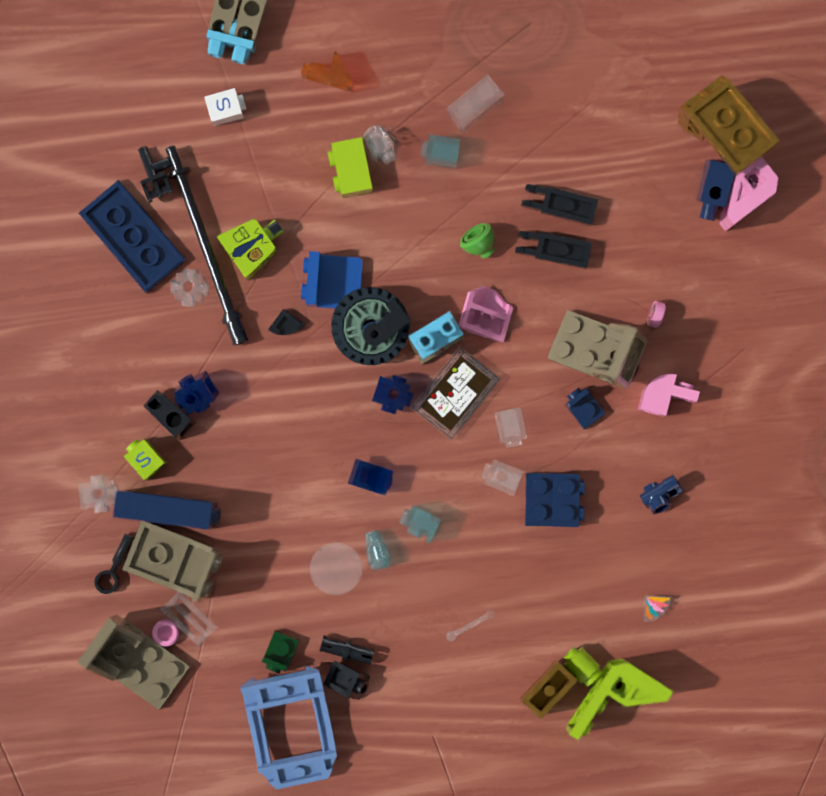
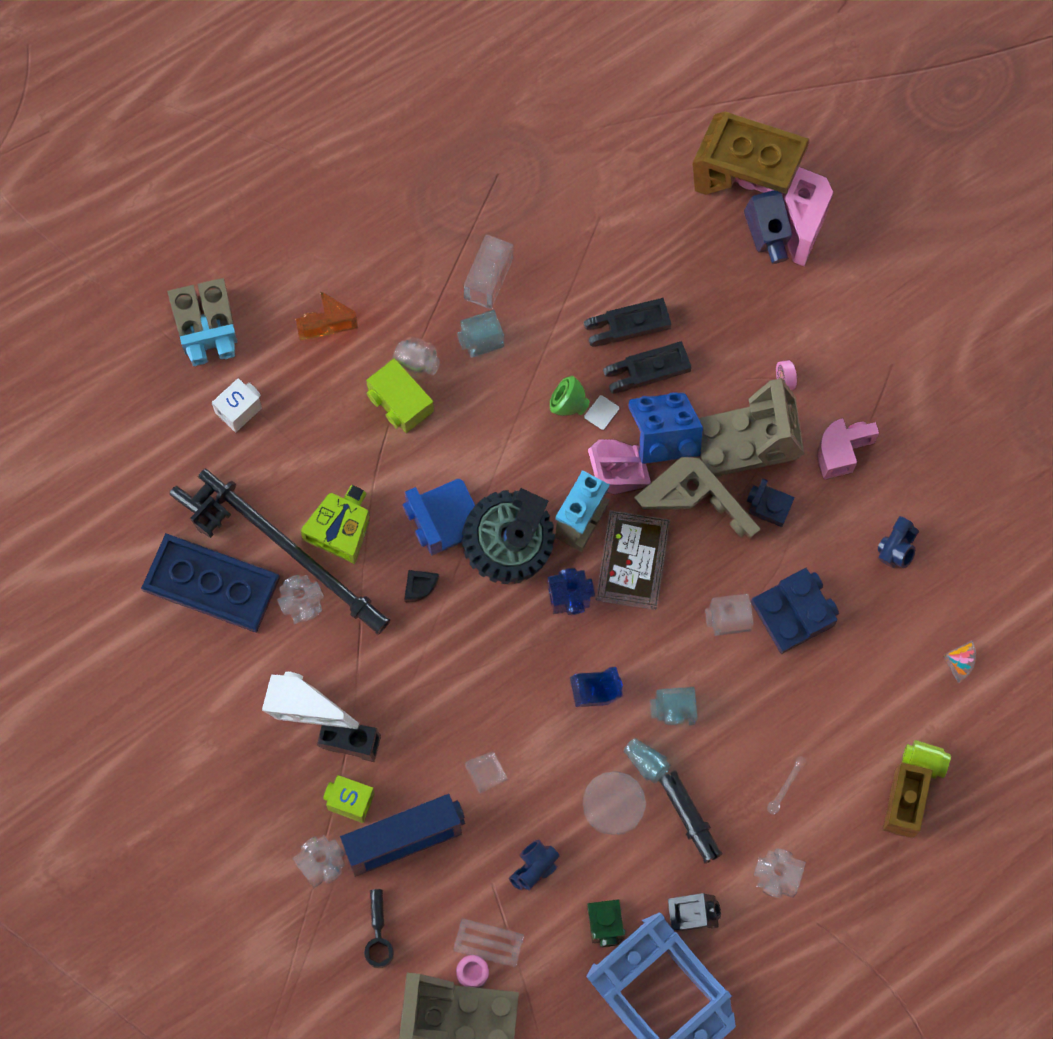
camera: 30 degrees left, 15 degrees down
dark tan bracket [123,521,223,602] -> none
clear blue brick [174,371,219,415] -> none
black pin [319,635,374,665] -> none
clear brick [494,407,527,448] -> none
lime bracket [565,658,673,740] -> none
none -> white slope [262,672,359,729]
none -> clear slope [465,751,508,794]
none -> dark blue plate [509,840,560,890]
none -> white sticker [584,395,619,430]
none -> blue bracket [628,392,703,464]
none -> dark tan bracket [634,457,760,539]
none -> black pin [659,771,723,864]
none -> clear brick [754,849,806,898]

